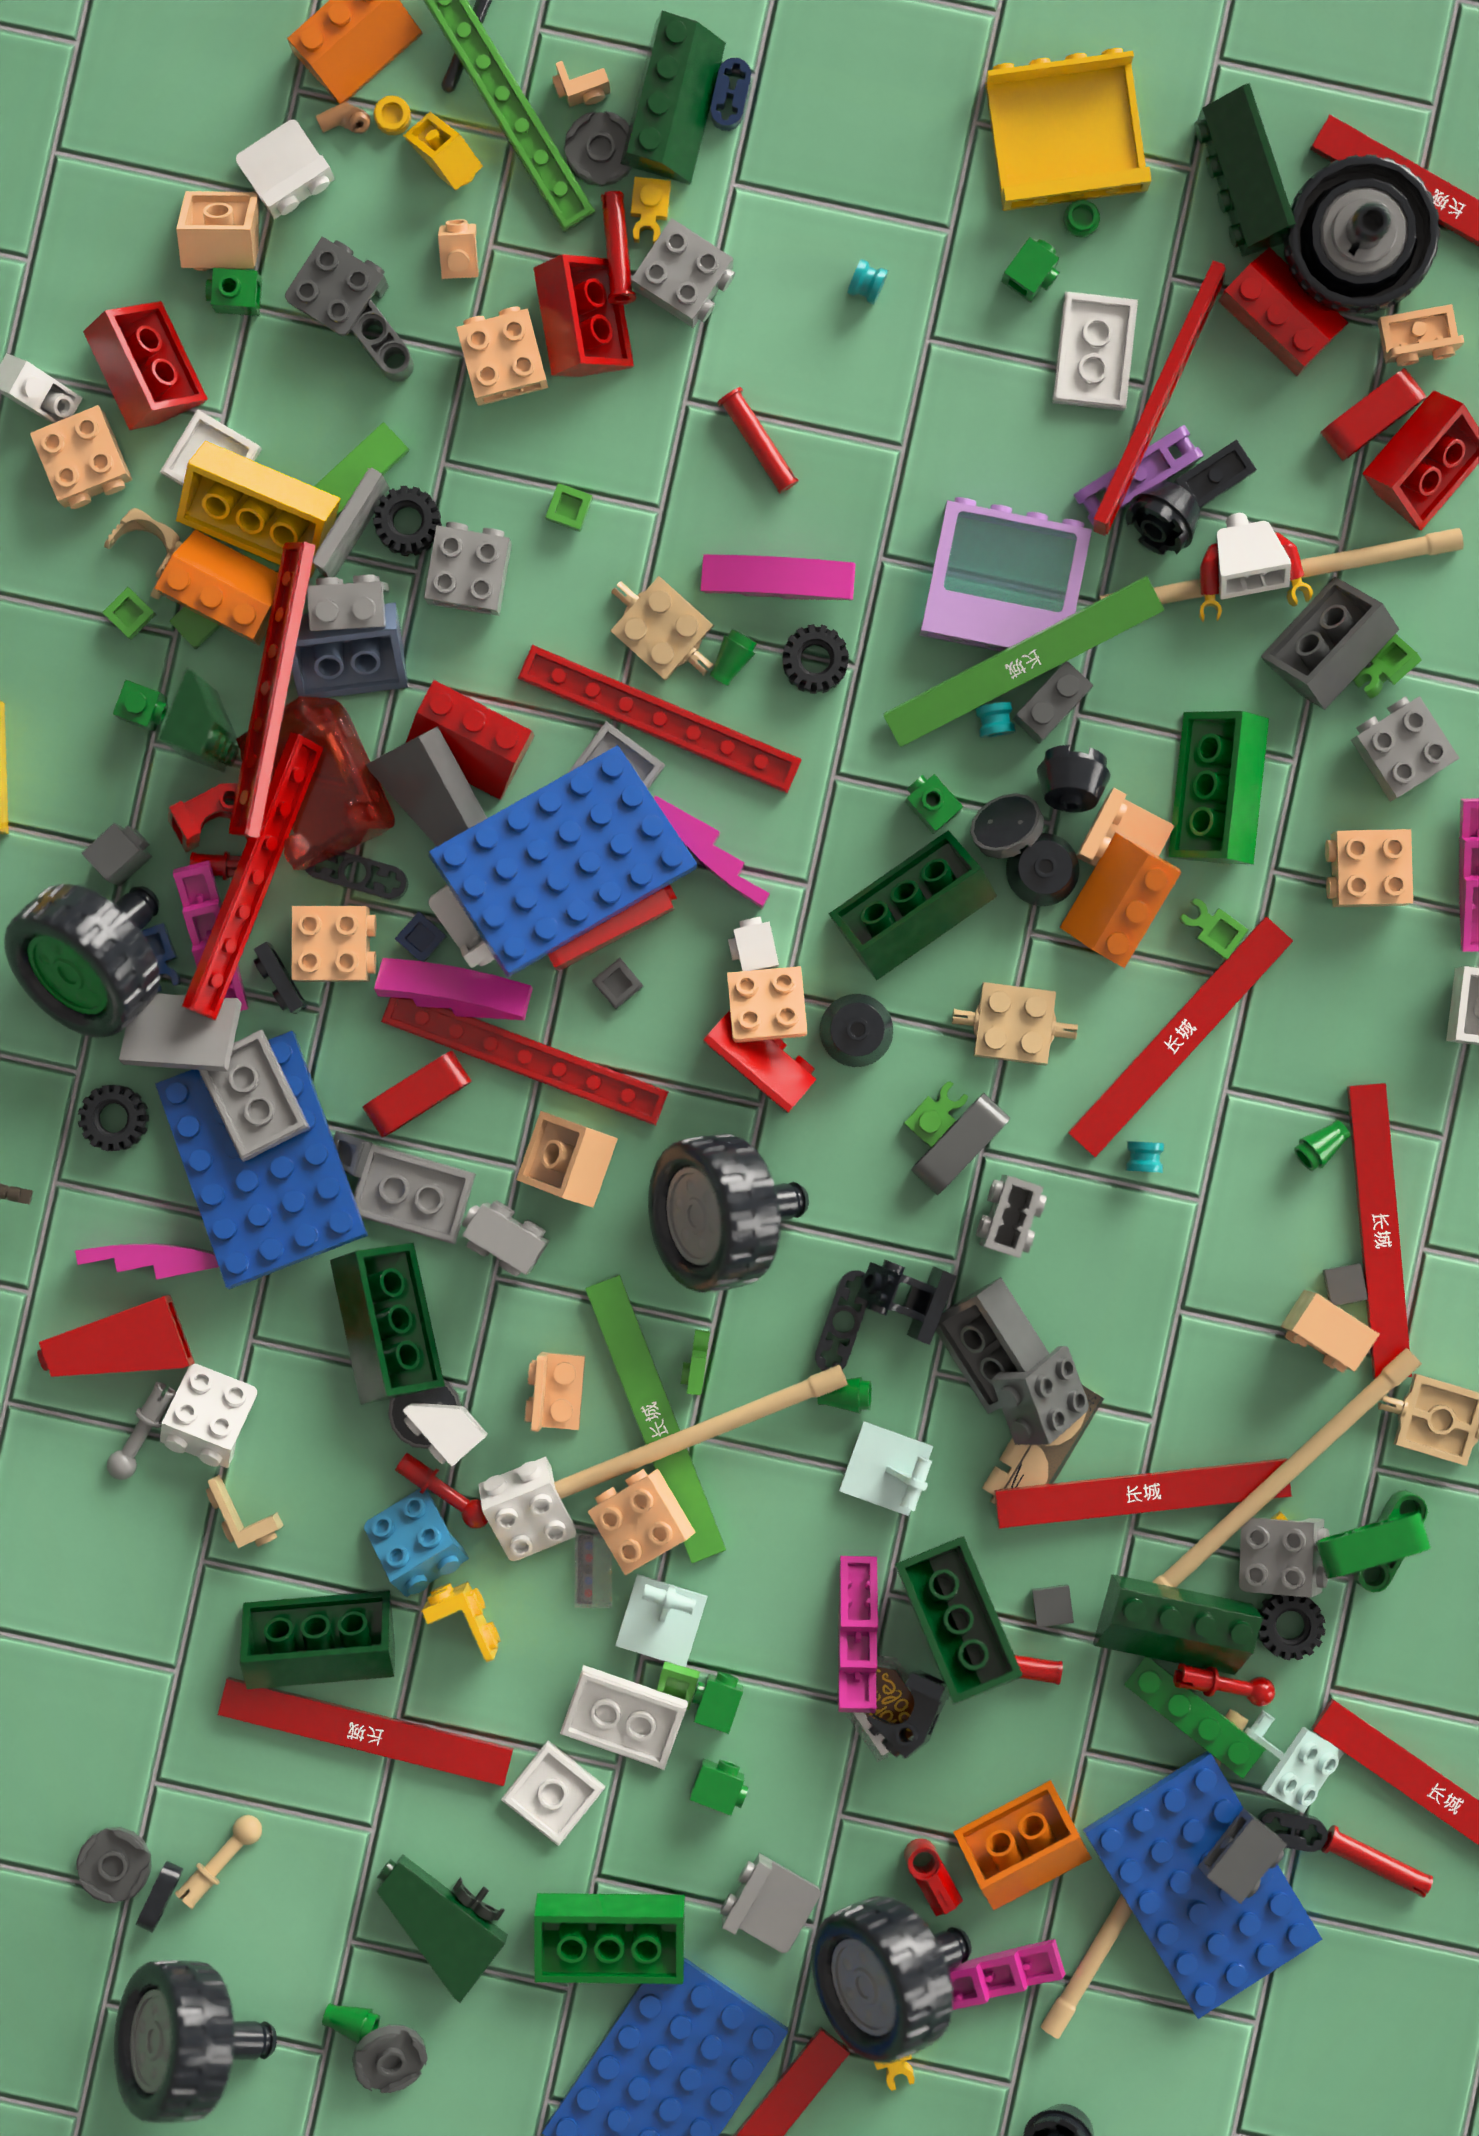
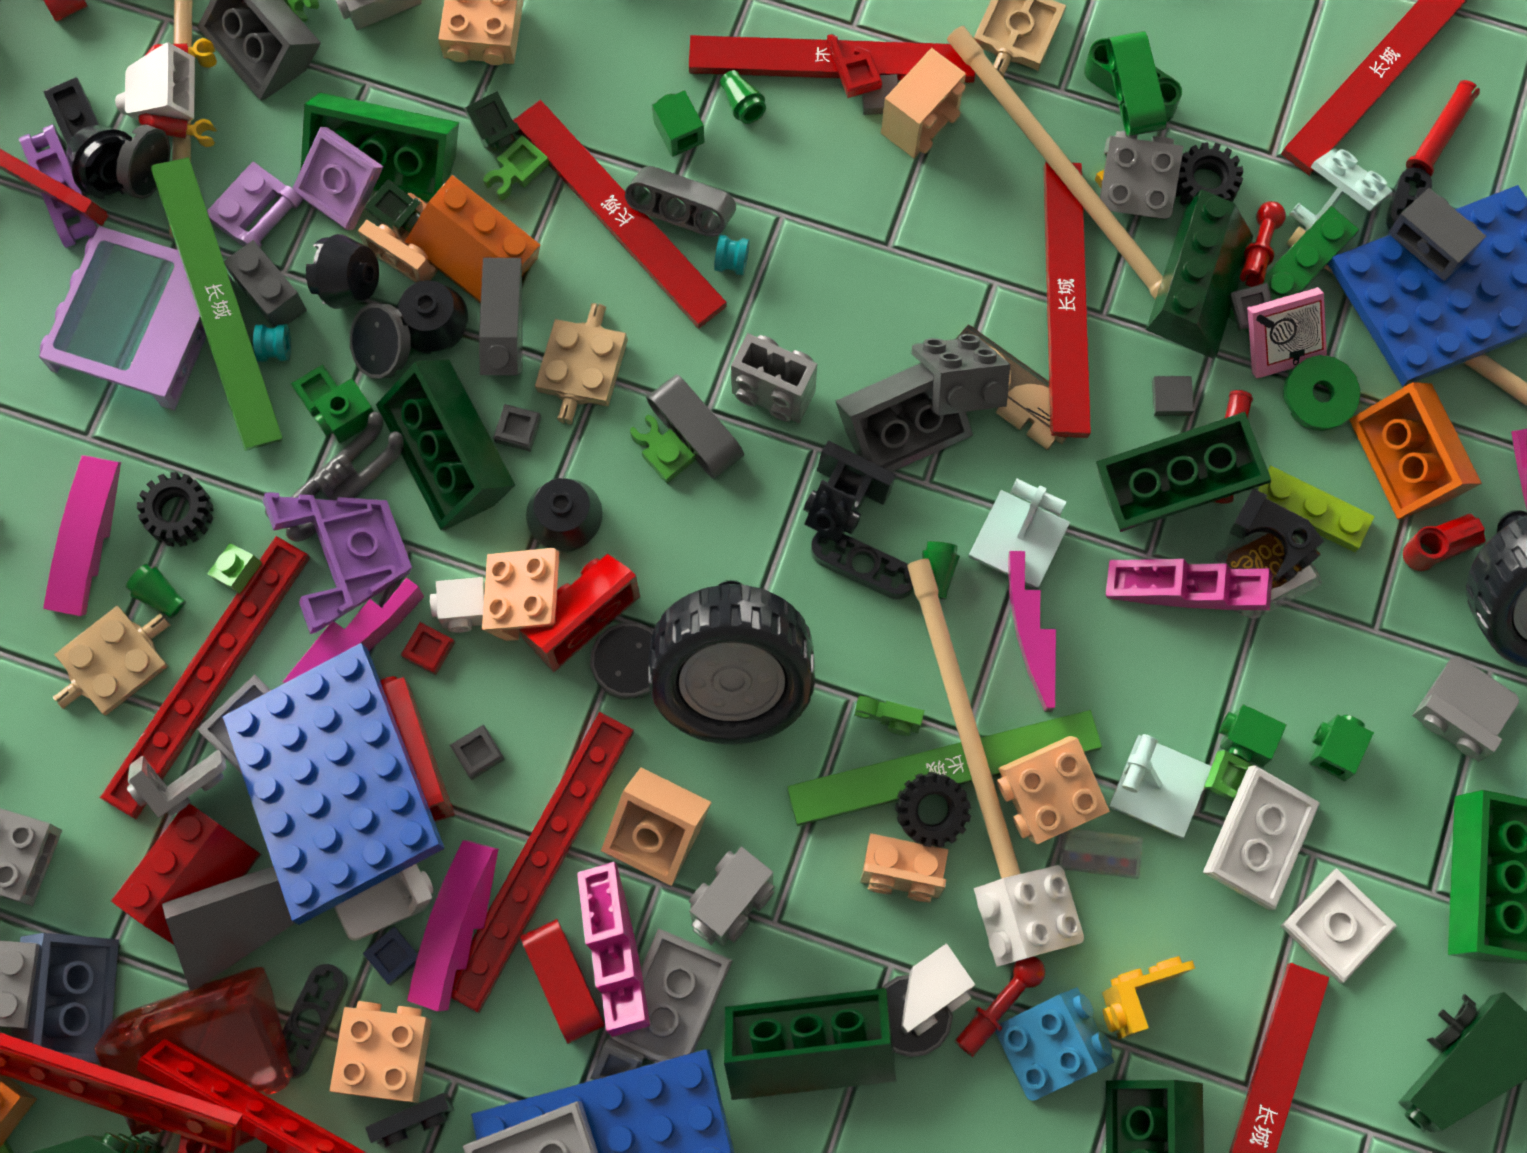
camera: 85 degrees left, 15 degrees down
none -> tile [116,124,171,199]
none -> light grey bracket [127,750,227,818]
none -> lavender plate [207,162,303,247]
none -> bright green plate [207,543,262,594]
none -> medium lavender wing [263,492,412,634]
none -> dark grey piece [265,412,404,542]
none -> green tile [291,364,338,417]
none -> lavender tile [293,127,384,230]
none -> dark green bracket [364,179,423,238]
none -> red tile [401,622,455,676]
none -> dark green bracket [464,91,520,150]
none -> dark grey slope [479,258,523,375]
none -> dark grey tile [493,404,541,452]
none -> dark pink slope [577,862,650,1037]
none -> black tile [590,622,653,700]
none -> dark grey beam [625,166,736,237]
none -> green brick [652,90,705,157]
none -> red tile [826,34,882,98]
none -> black tyre [895,772,971,847]
none -> dark pink slope [1008,551,1056,712]
none -> dark grey tile [1228,283,1272,331]
none -> tile [1247,288,1327,379]
none -> lime plate [1257,465,1375,553]
none -> green tile [1283,355,1361,431]

